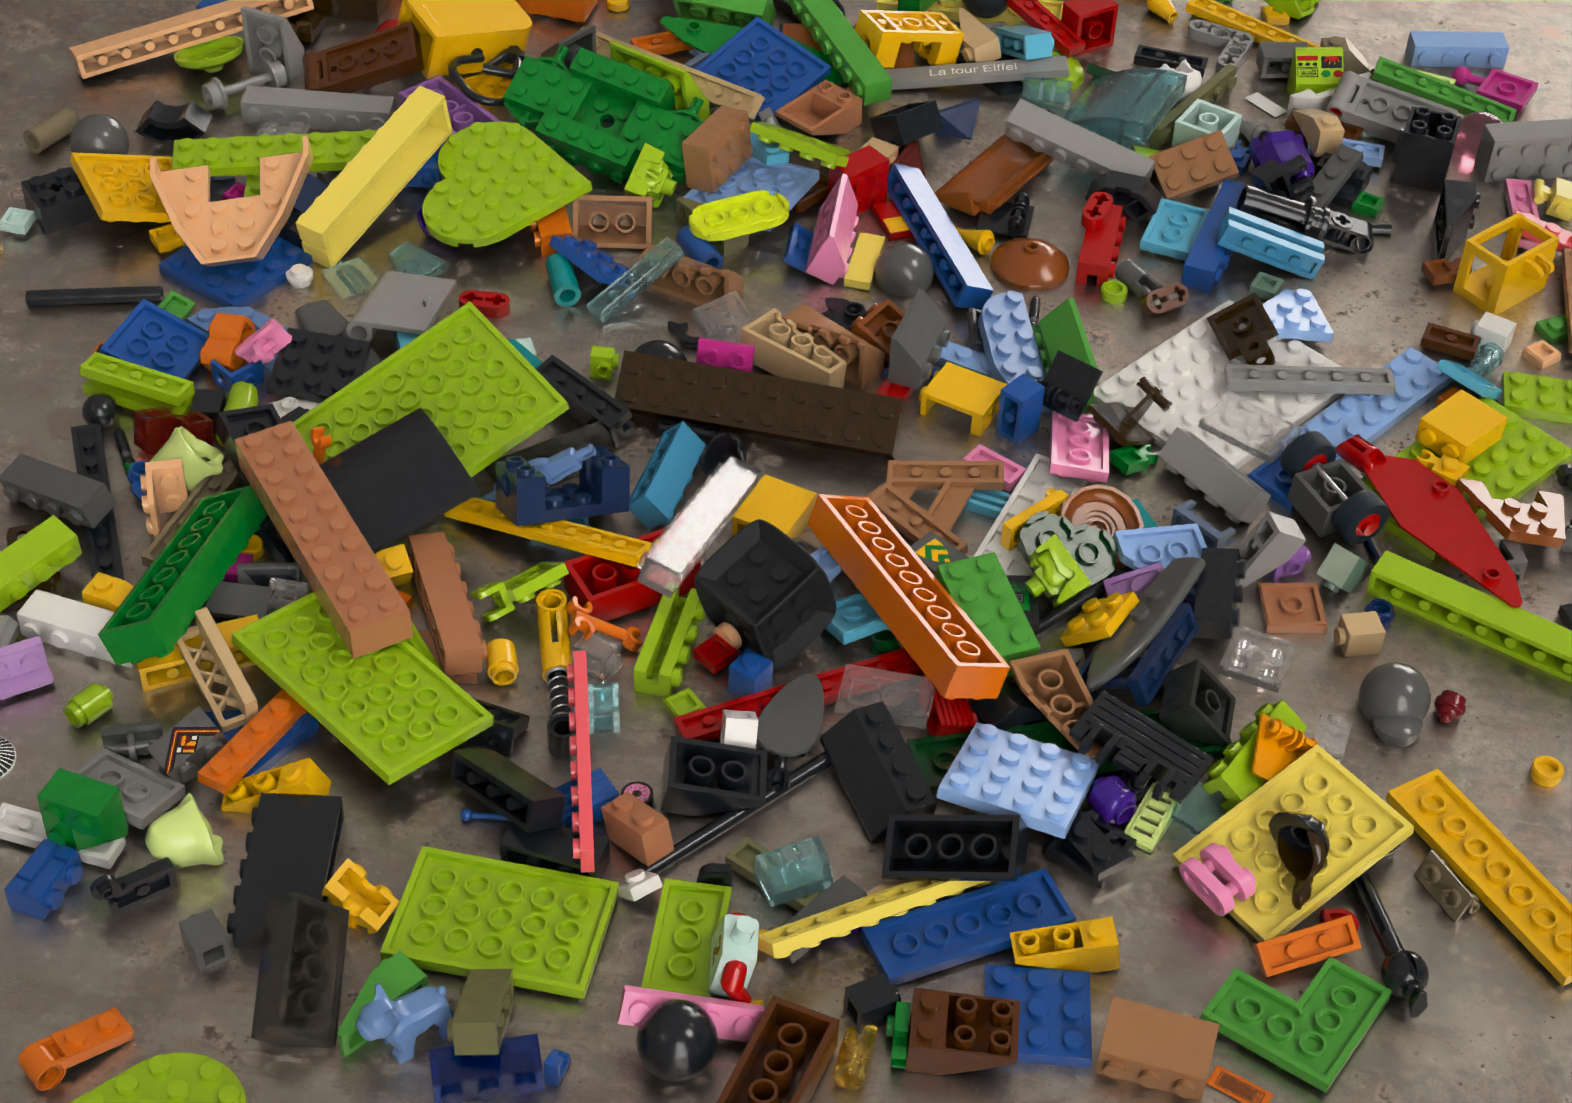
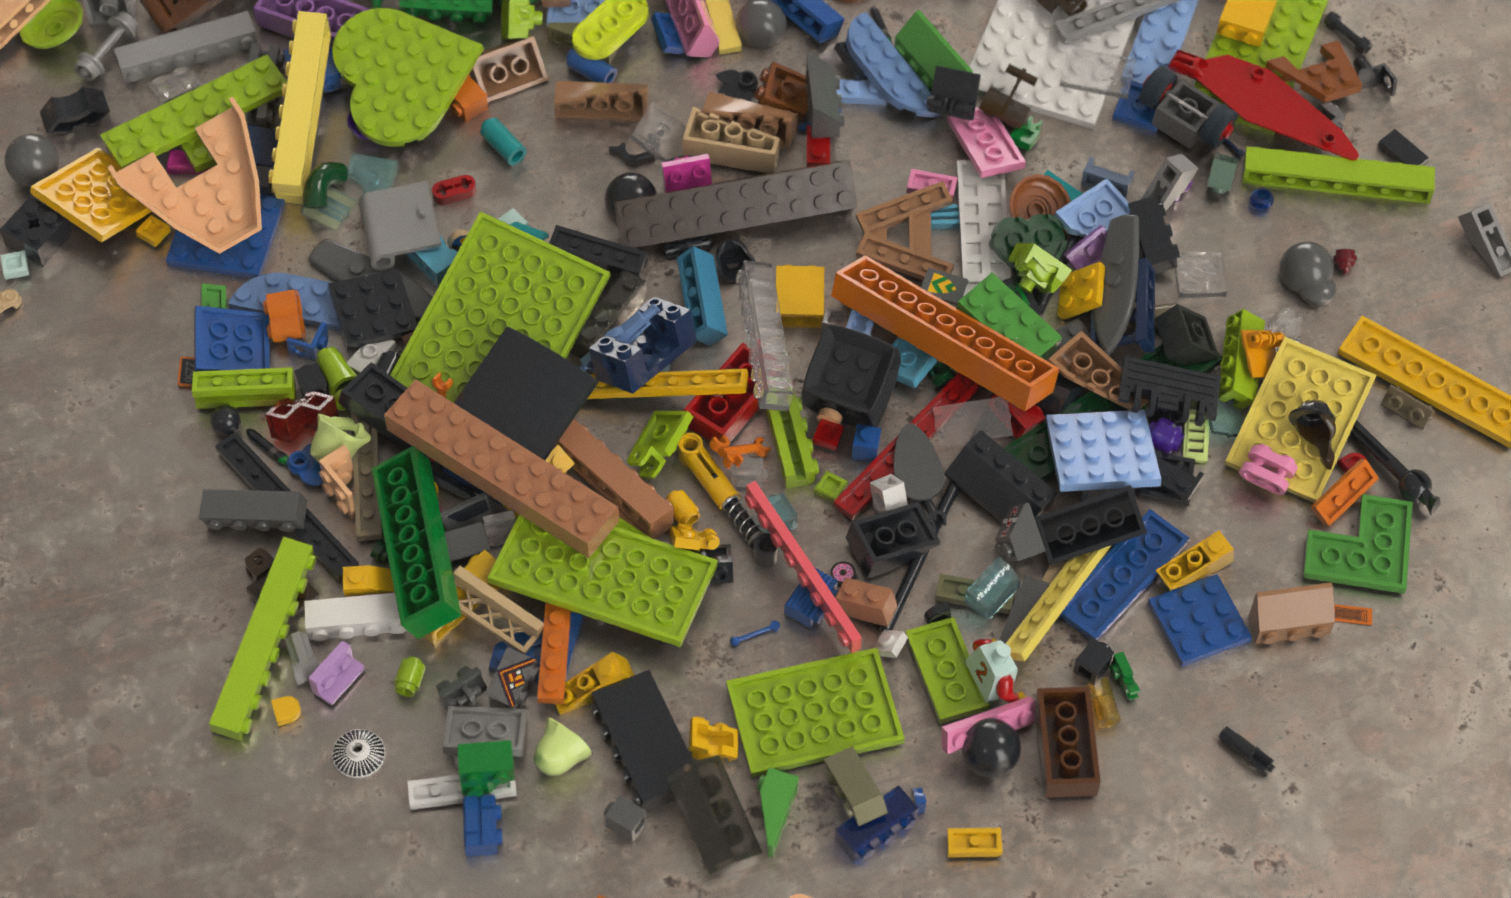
camera: 25 degrees left, 15 degrees up
black axle [25,286,164,306] -> none
black hinge [90,857,178,916] -> none
bright pink hips [235,318,292,364] -> none
white plate [286,264,313,288] -> none
medium blue animal [355,983,454,1064] -> none
black brick [449,745,565,833] -> none
black brick [500,822,610,879] -> none
blue plate [549,235,637,289] -> none
clear light blue tile [586,237,685,324] -> none
lime plate [590,345,620,381] -> none
reddish brown slope [905,987,1020,1076] -> none
yellow panel [918,362,1007,437] -> none
blue brick [996,374,1045,445] -> none
yellow hinge [1000,488,1069,551] -> none
light grey brick [1158,427,1272,524] -> none
nougat tile [1256,583,1328,634] -> none
tan brick [1334,611,1386,657] -> none
yellow plate [1415,449,1470,487] -> none
yellow tile [1529,755,1564,787] -> none
none -> dark green cylinder [303,162,348,209]
none -> yellow plate [669,523,720,550]
none -> dark grey slope [995,503,1046,562]

